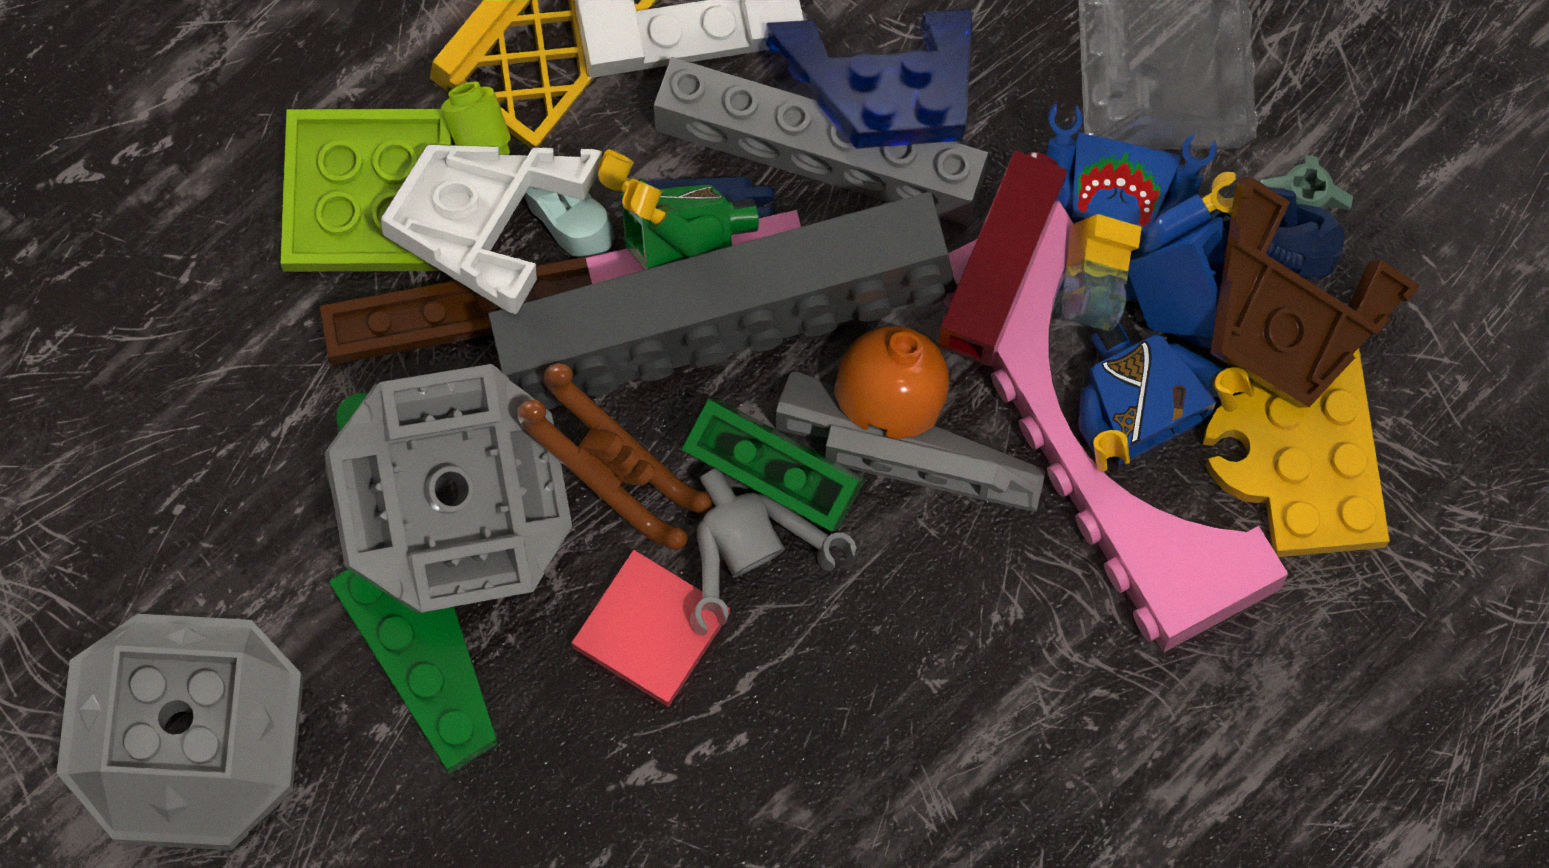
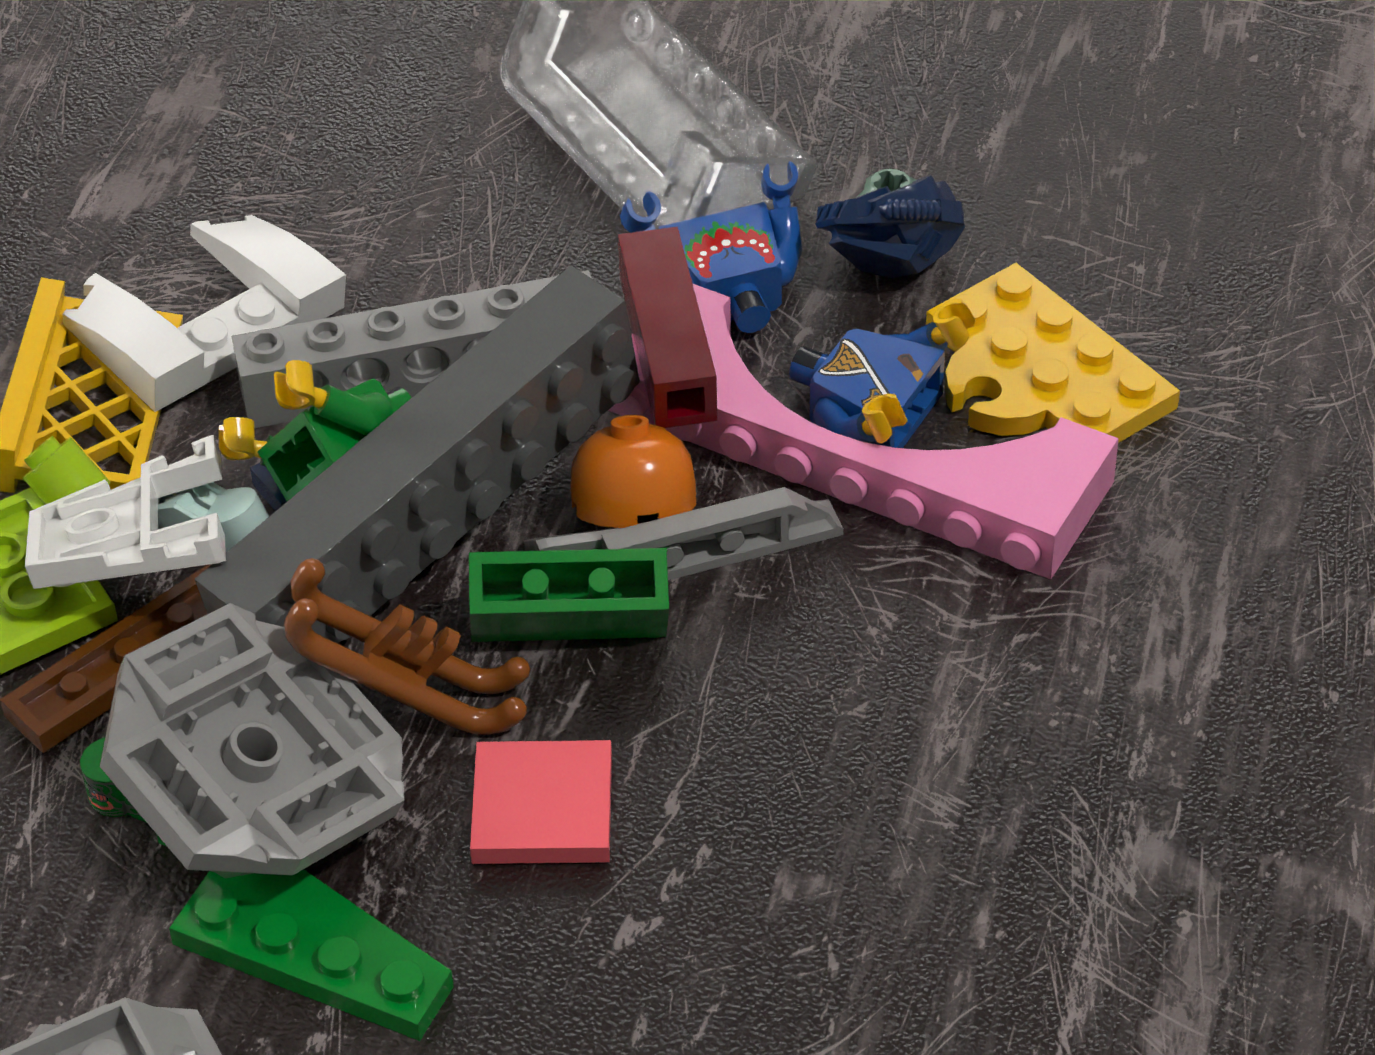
camera: 30 degrees left, 25 degrees down
light grey piece [690,468,856,636] -> none
clear blue wing [764,9,972,149] -> none
leg [1062,214,1142,331] -> none
blue torso [1114,171,1236,349] -> none
reddish brown wing [1210,176,1420,408] -> none

